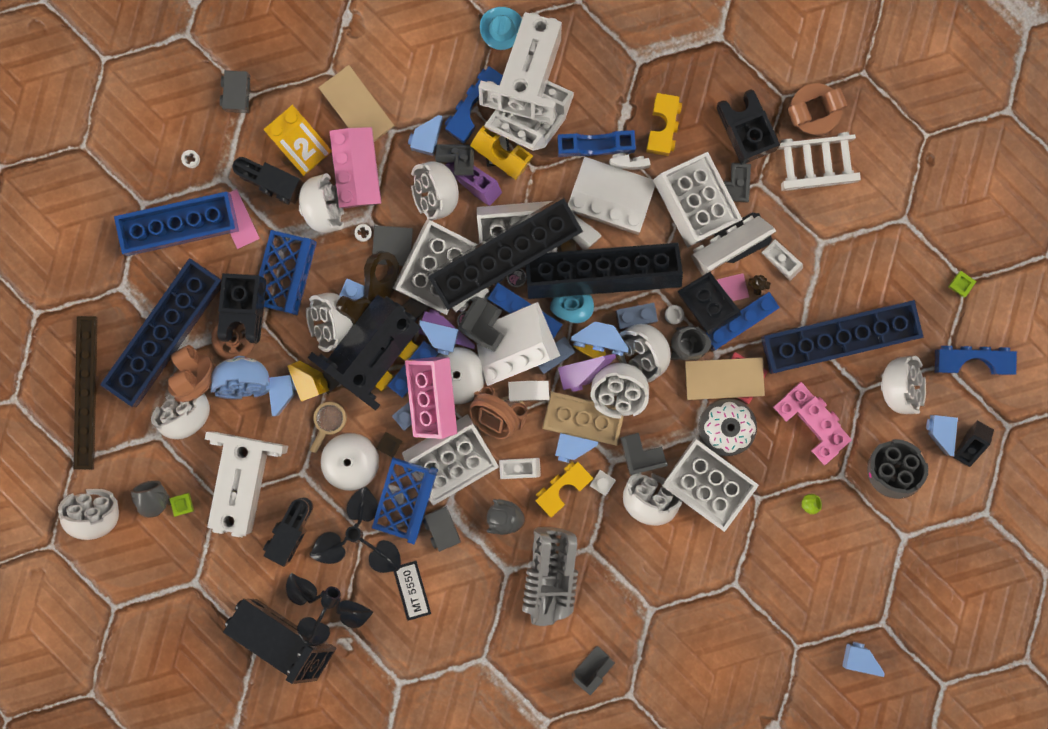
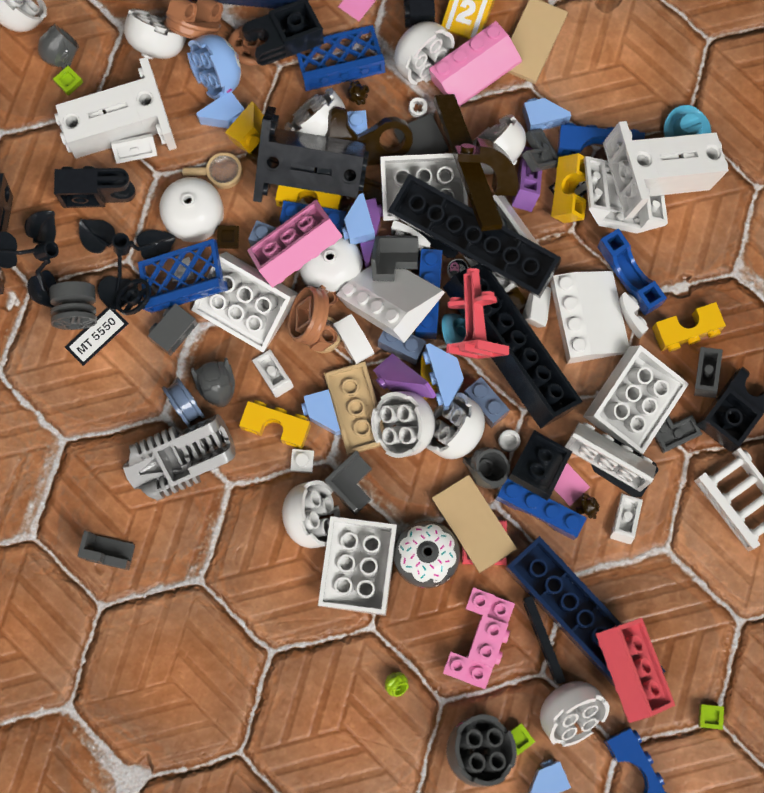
camera: 60 degrees right, 10 degrees down
none -> dark grey wheel [49,281,97,330]
none -> white plate [111,134,157,164]
none -> black wheel [116,279,152,315]
none -> sand blue wheel [162,377,205,427]
none -> dark brown plant [348,81,369,105]
none -> dark brown tile [433,94,503,231]
none -> coral piece [446,268,509,359]
none -> dark brown arch [454,138,518,196]
none -> lime plate [511,723,535,756]
none -> black tile [522,596,566,684]
none -> coral slope [596,618,675,723]
none -> dark grey brick [694,347,723,398]

